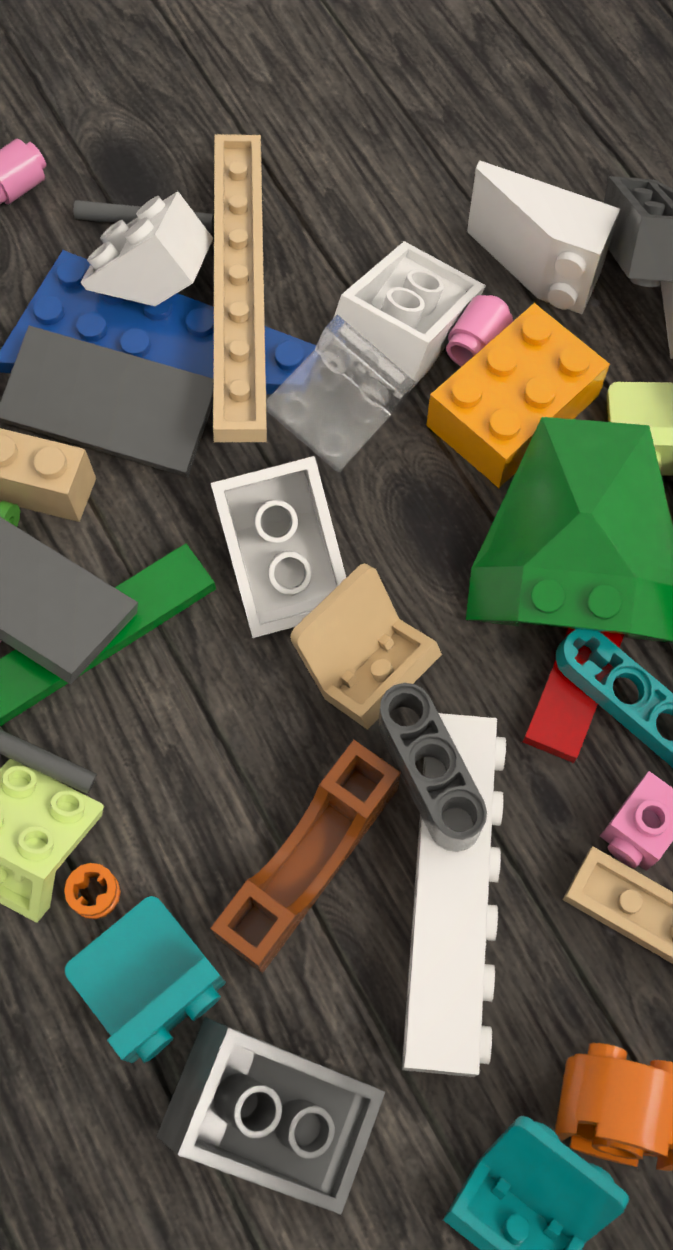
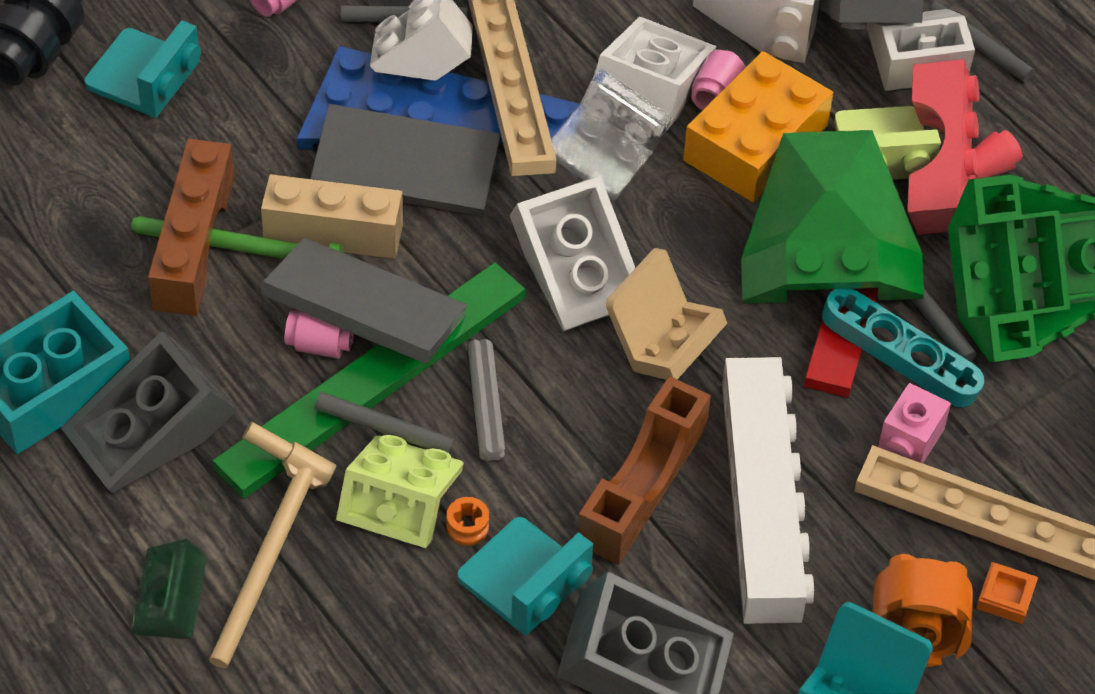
camera: 10 degrees left, 15 degrees down
dark grey beam [378,683,487,852] -> none
none -> light grey axle [468,339,505,462]

